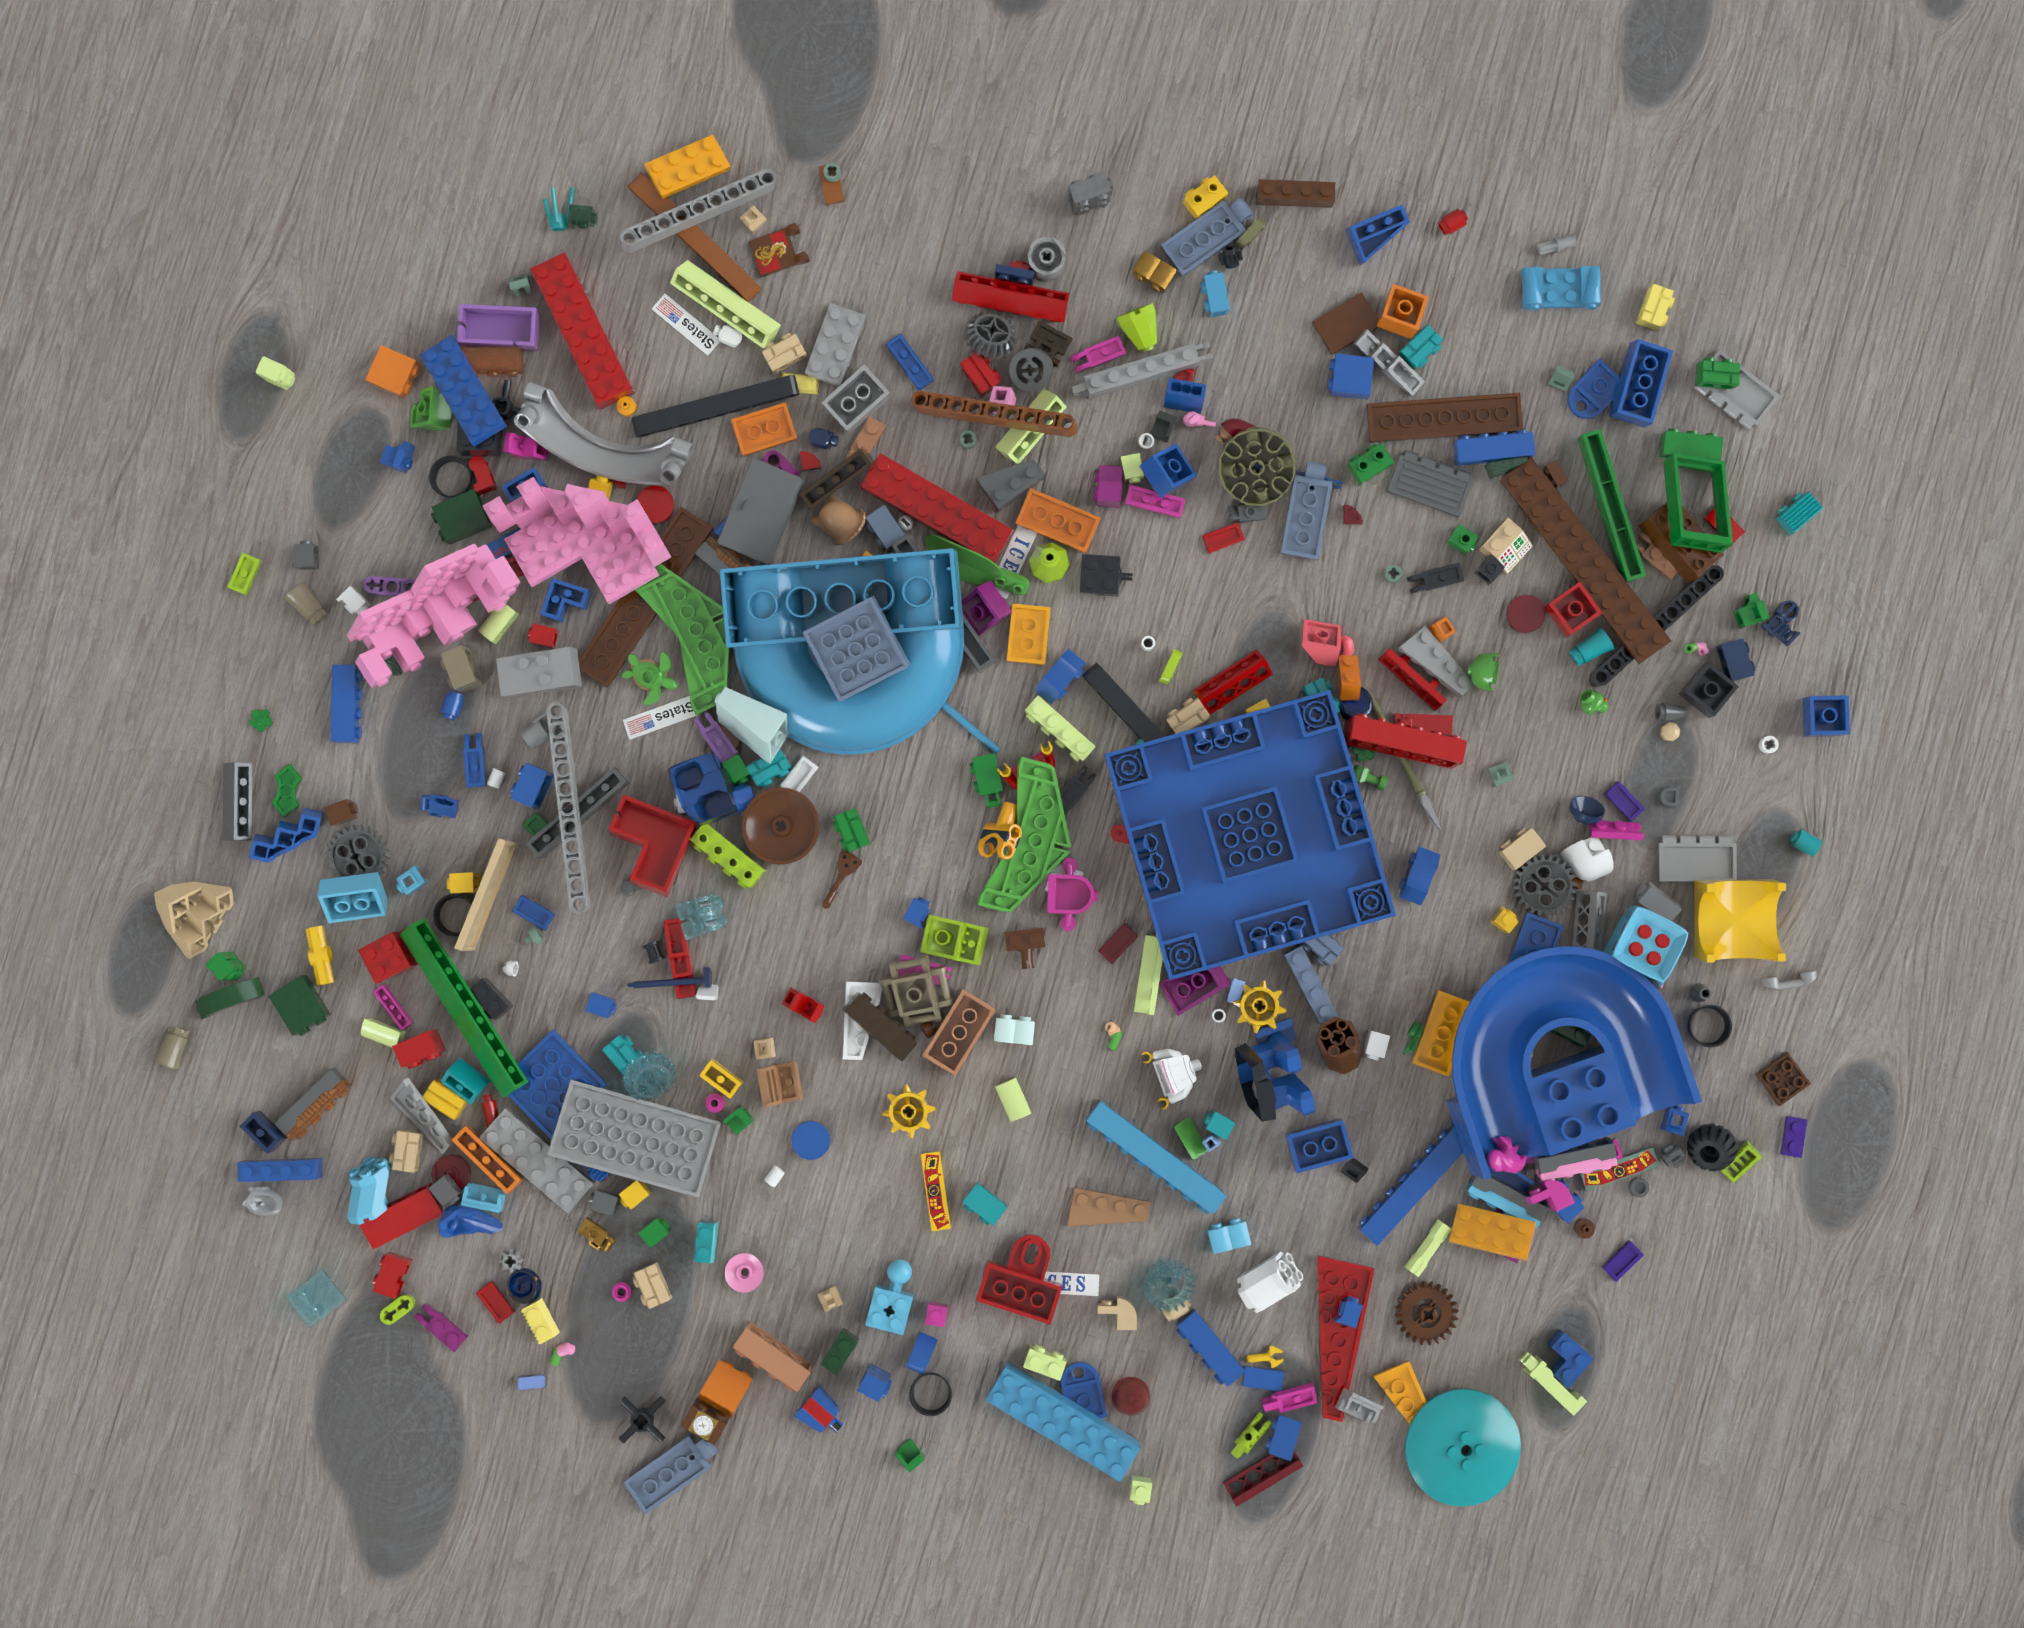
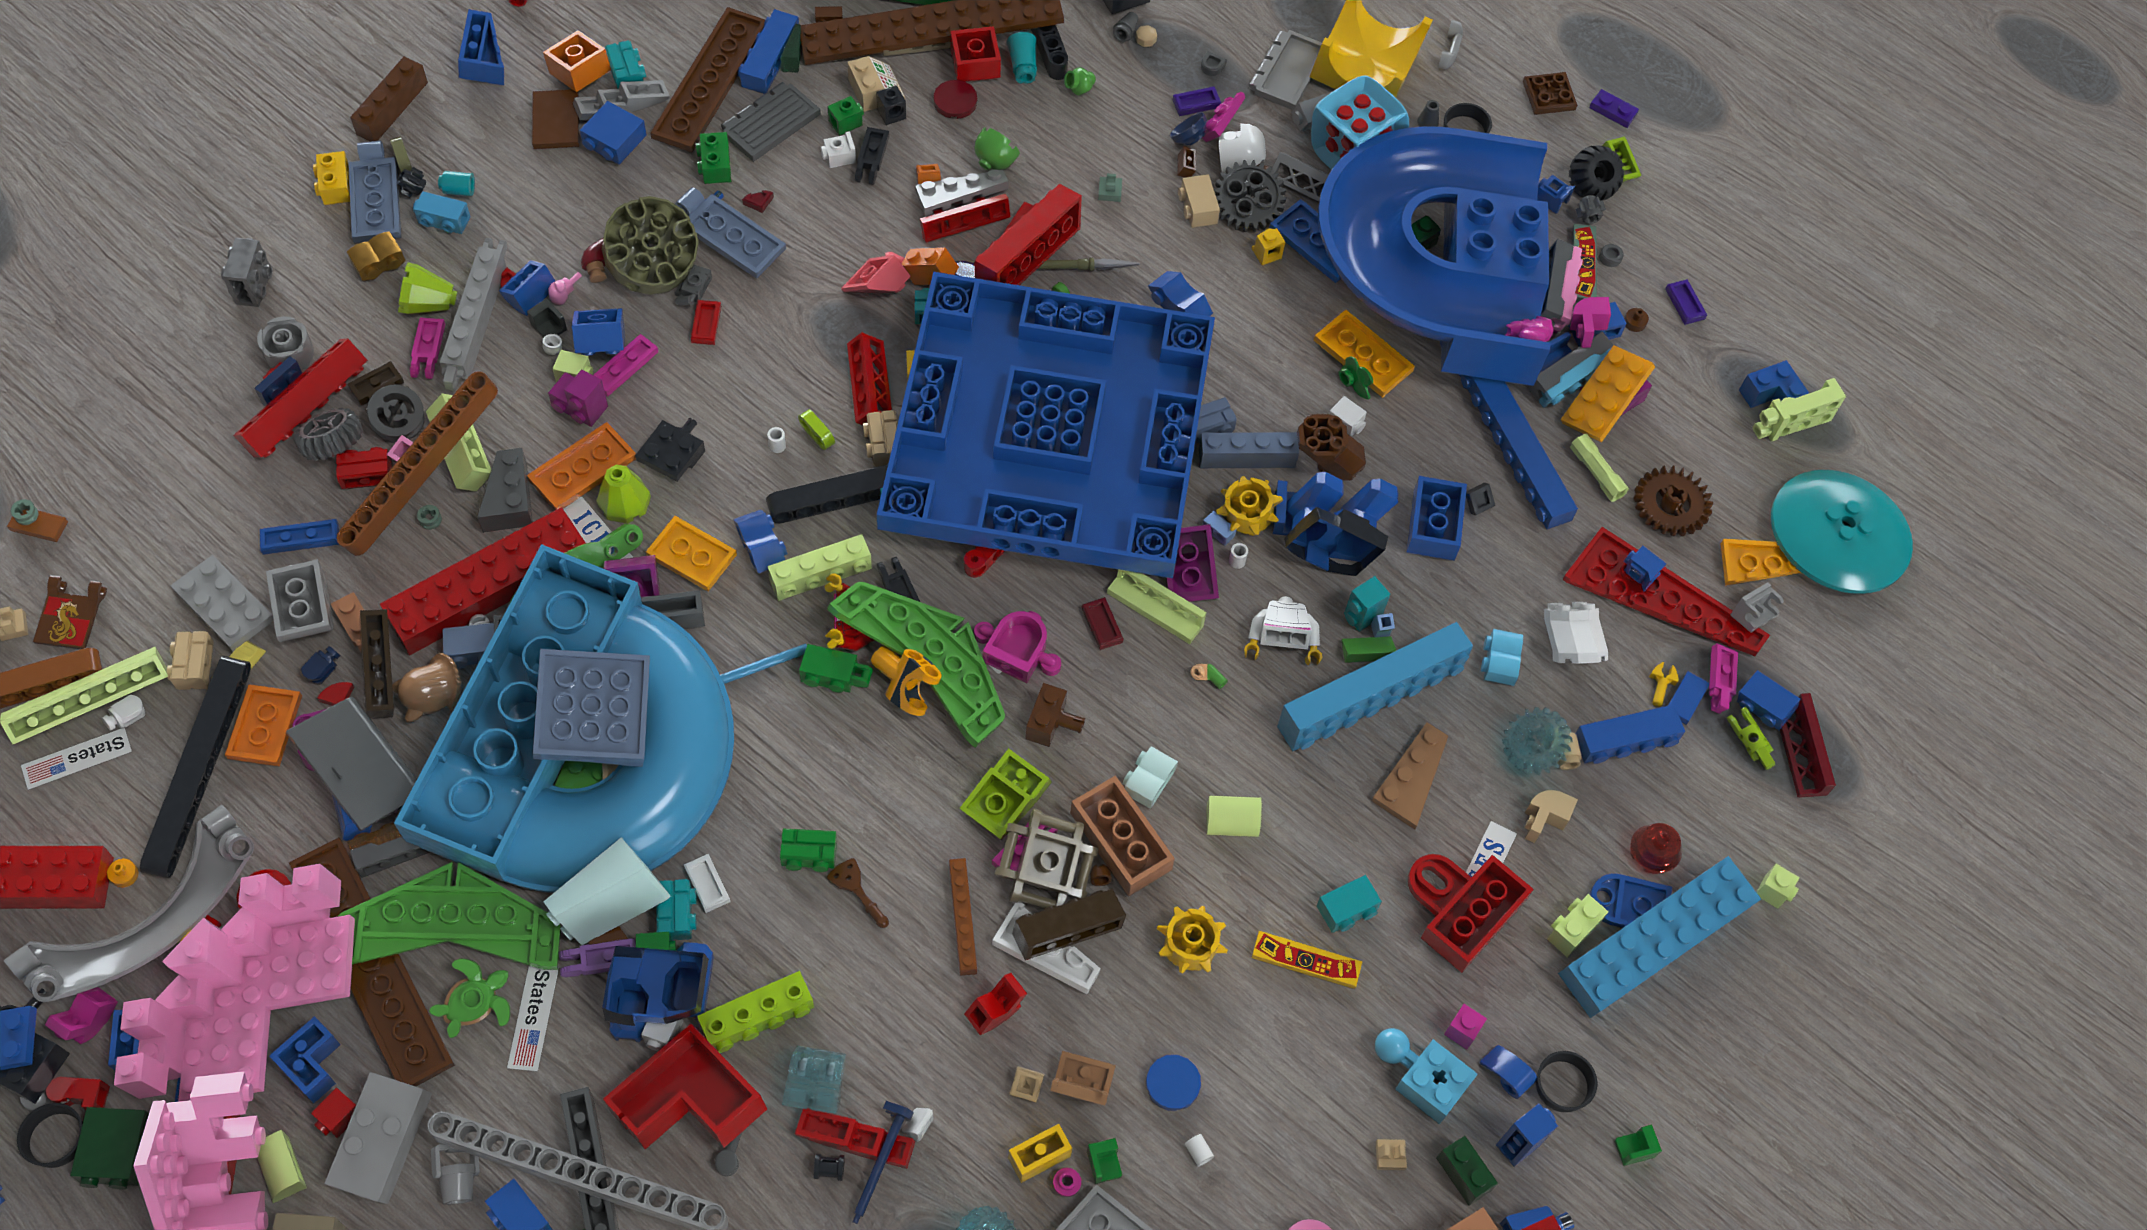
camera: 75 degrees left, 25 degrees down
reddish brown dish [742,787,820,865] -> none
blue window [903,896,930,929] -> none
sand green bush [1384,565,1402,583] -> none
none -> teal brick [438,171,475,196]
none -> white brick [821,131,856,168]
none -> dark orange piece [949,858,977,976]
none -> reddish brown piece [1177,146,1196,178]

